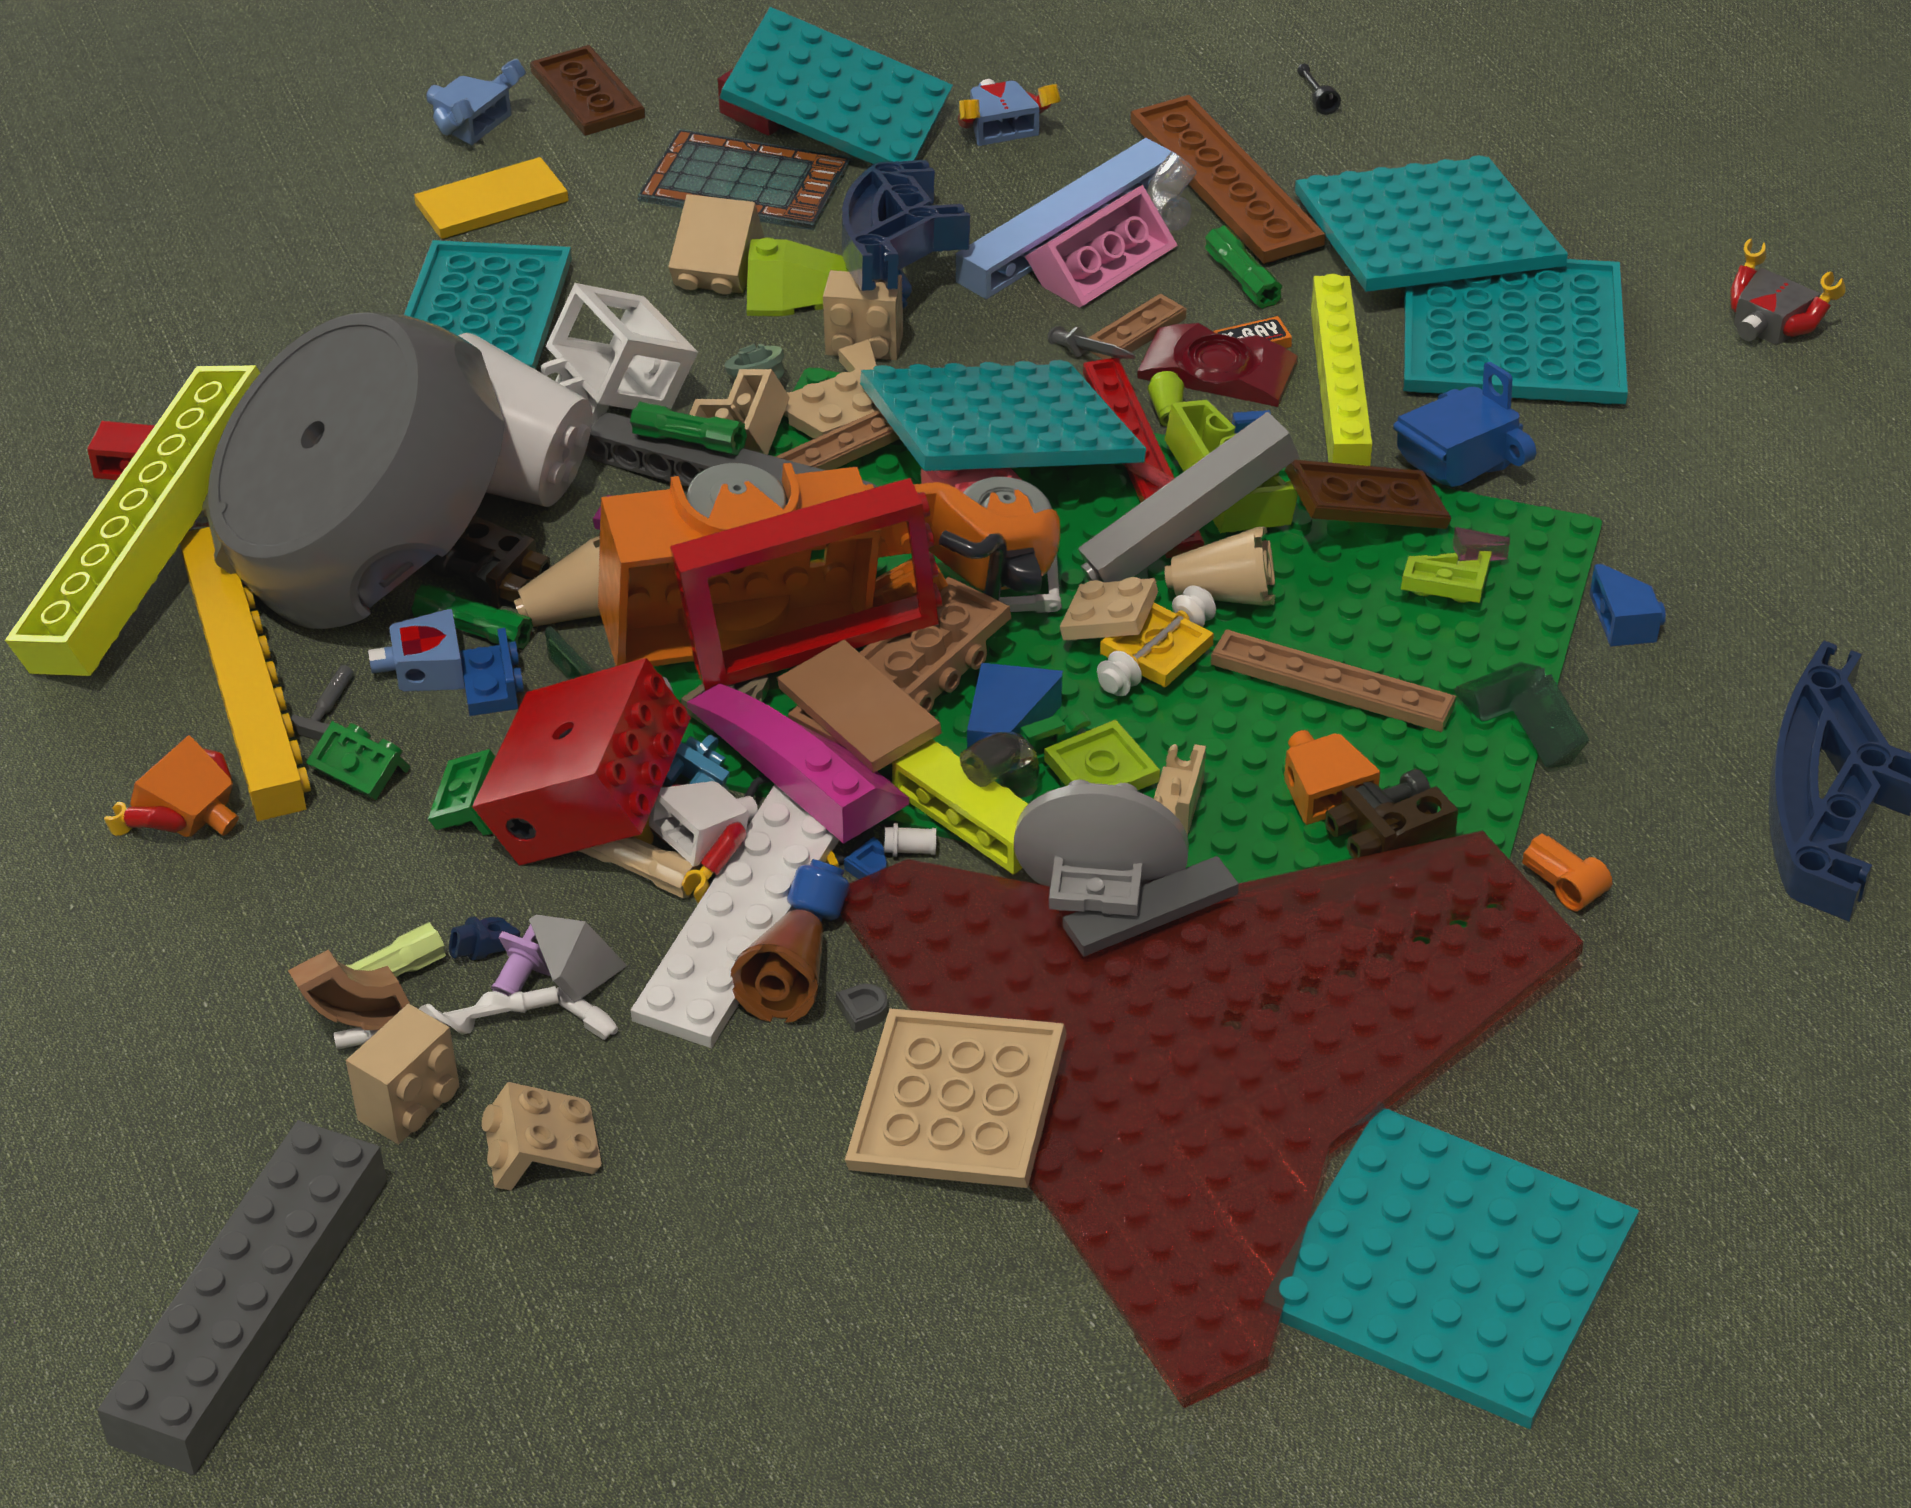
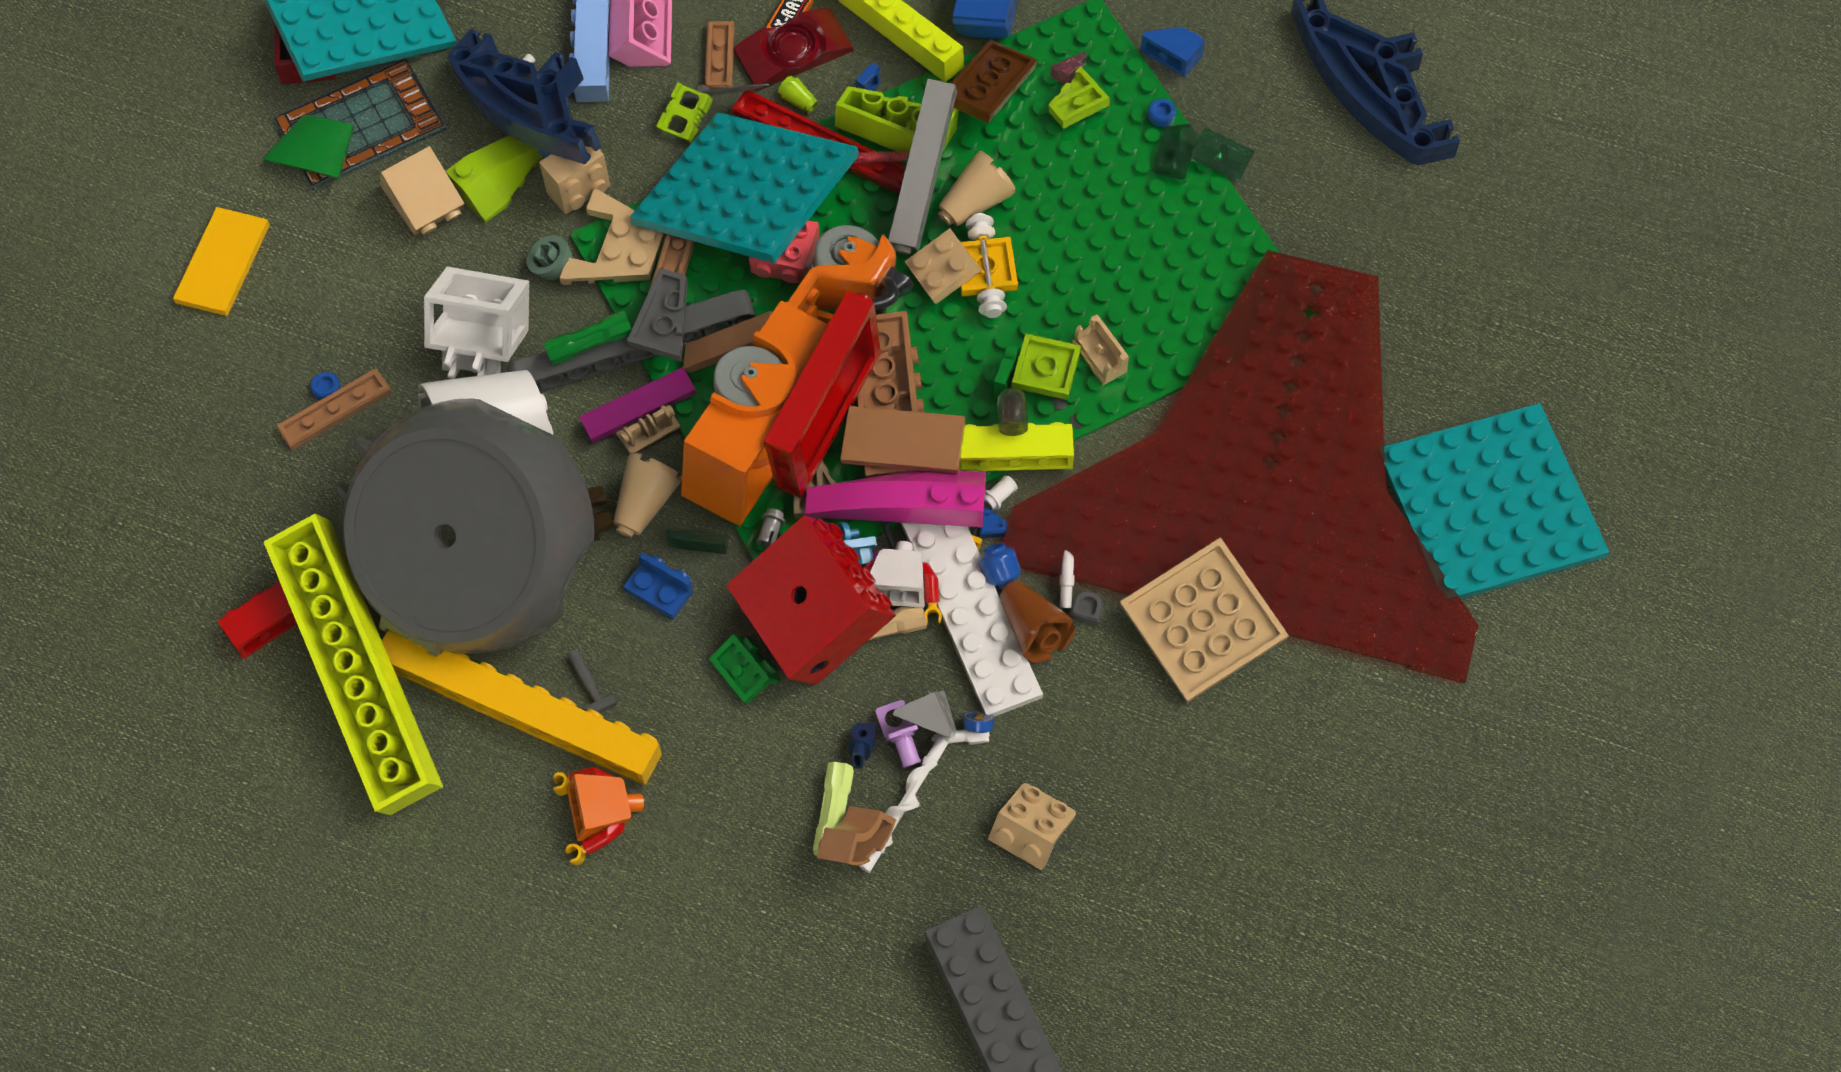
camera: 45 degrees left, 20 degrees up
green bracket [306,721,411,800] -> none
tan brick [346,1003,460,1145] -> none
medium blue torso [368,609,465,691] -> none
teal plate [404,240,572,370] -> none
green axle [411,585,533,650] -> none
medium blue torso [427,59,526,145] -> none
reddish brown tile [530,45,645,136] -> none
tan brick [689,369,790,455] -> none
blue slope [967,663,1063,764] -> none
light grey bracket [1014,780,1189,916] -> none
dark grey tile [1063,856,1239,957] -> none
medium nougat tile [1211,629,1456,732] -> none
orange torso [1284,730,1380,825] -> none
dark brown hips [1325,769,1458,867] -> none
orange piece [1522,833,1613,911] -> none
none -> green slope [263,115,355,179]
none -> dark grey wing [627,268,688,362]
none -> lime piece [656,82,713,144]
none -> blue tile [963,711,994,733]
none -> white piece [1059,550,1075,608]
none -> blue tile [1148,99,1176,127]

